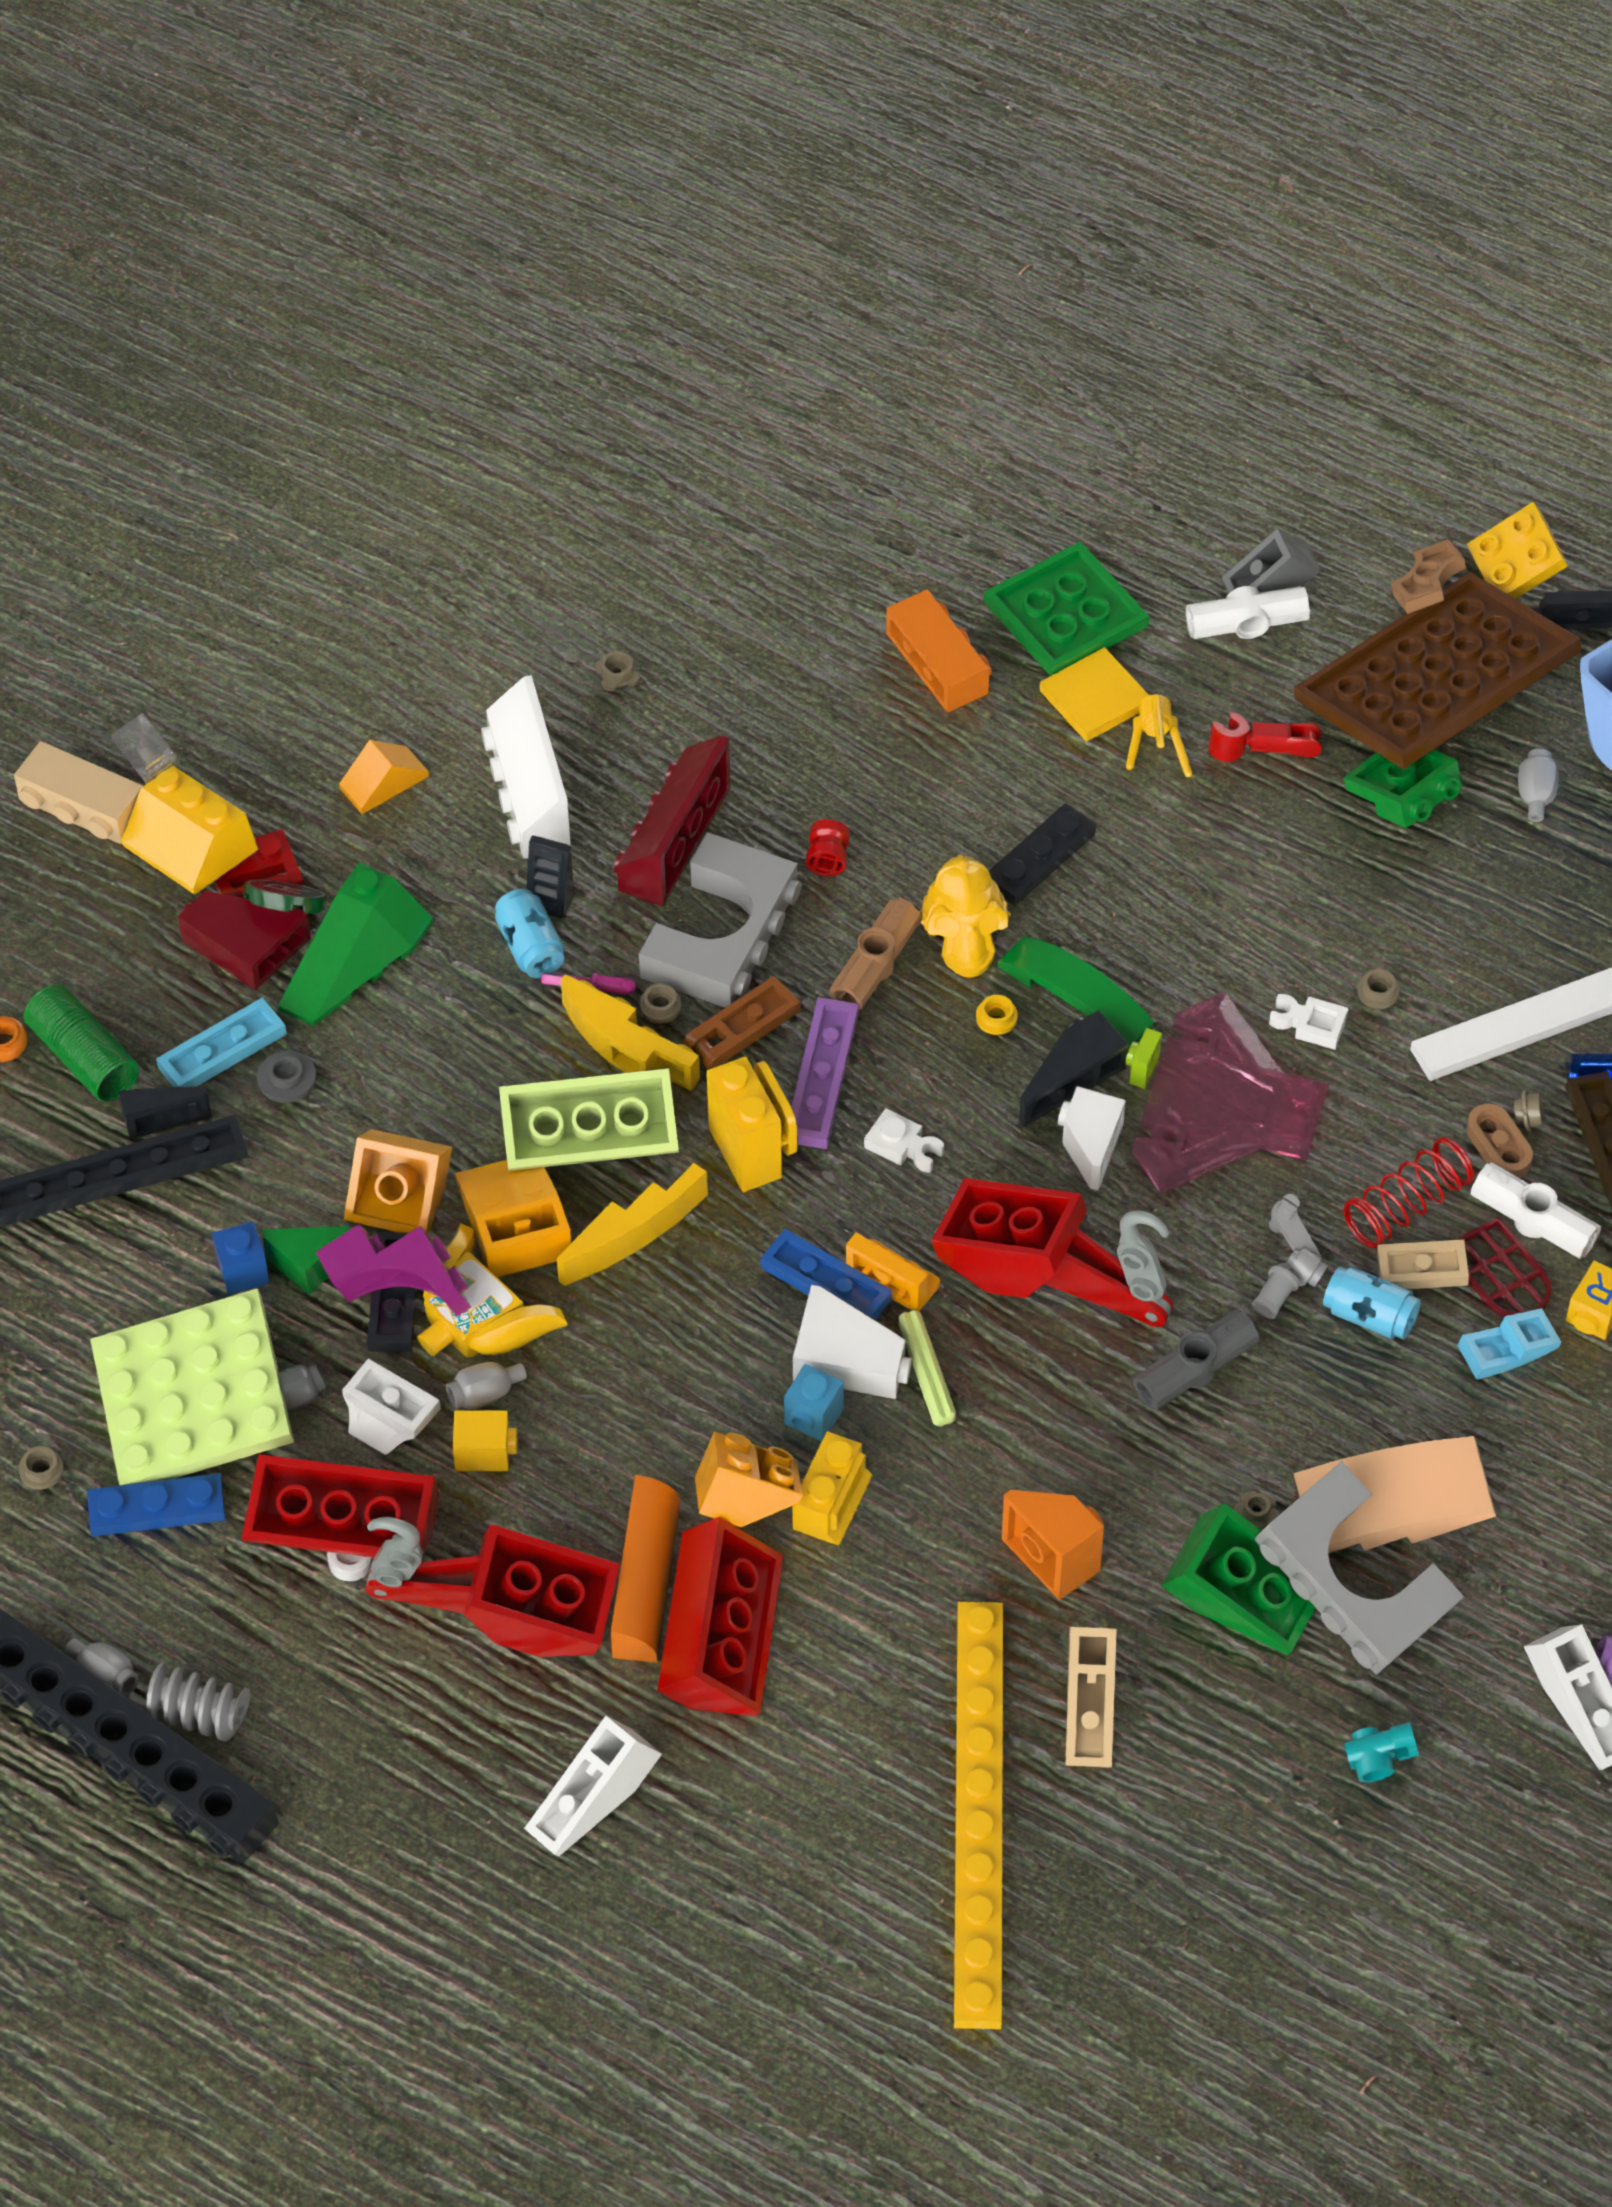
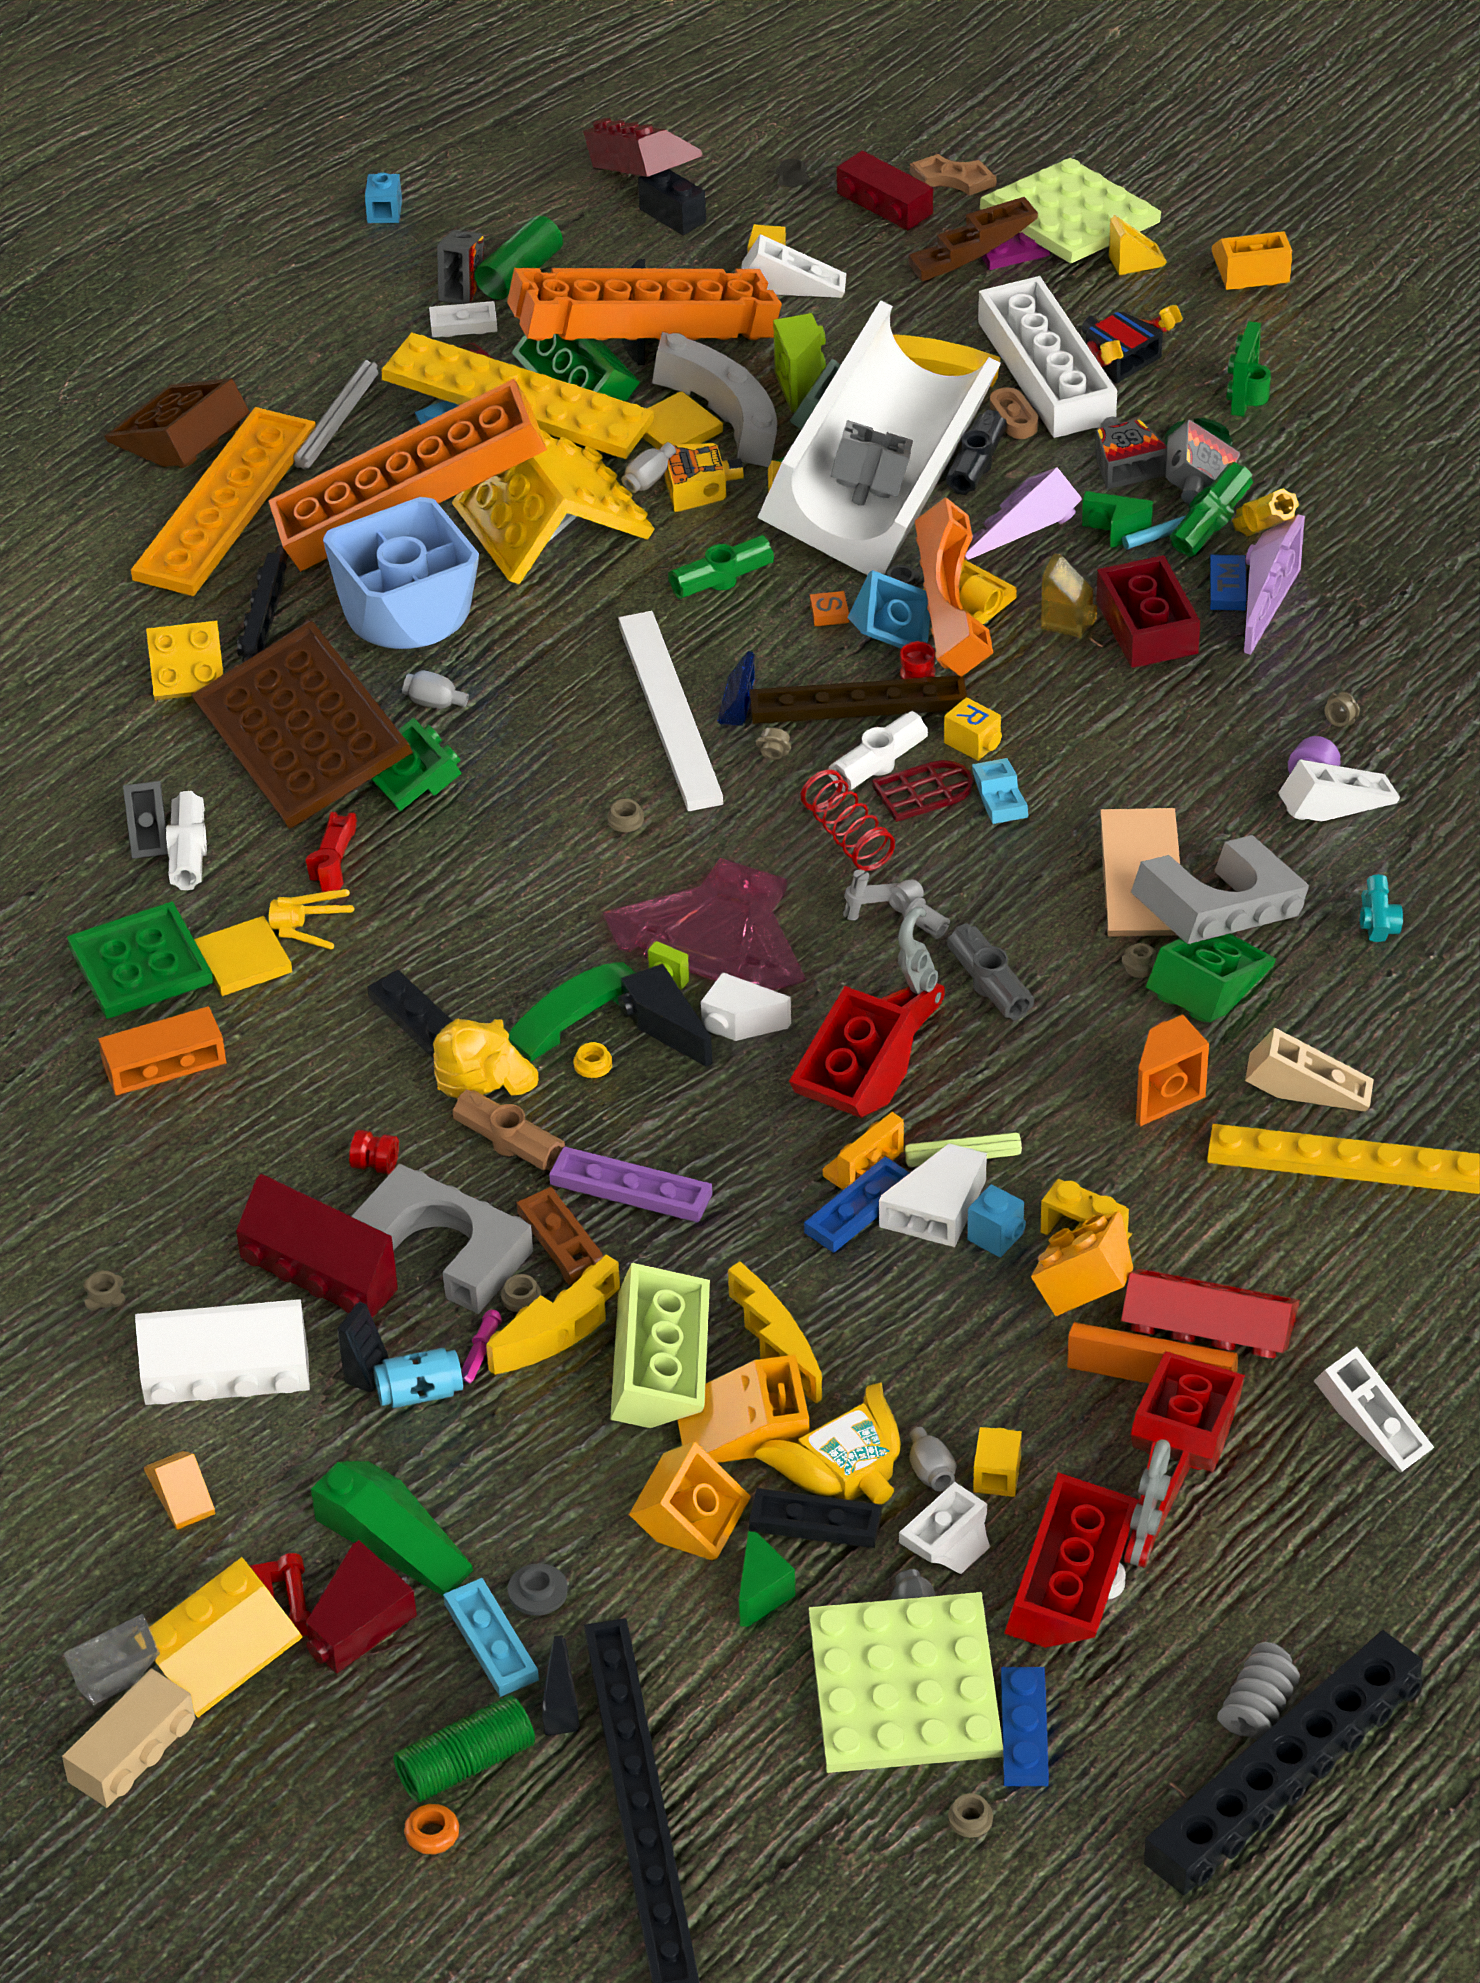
camera: 80 degrees left, 10 degrees down
light grey plant [65,1638,139,1697] -> none
blue brick [212,1221,270,1295] -> none
dark green tile [243,879,327,914] -> none
magenta arch [316,1224,471,1317] -> none
yellow brick [707,1056,797,1193] -> none
white plate [864,1108,944,1173] -> none
white plate [1269,994,1348,1050] -> none
medium azure piece [1323,1266,1421,1339] -> none
tan plate [1377,1239,1469,1289] -> none
medium nougat tile [1391,539,1466,614] -> none
medium nougat plate [1466,1104,1533,1178] -> none

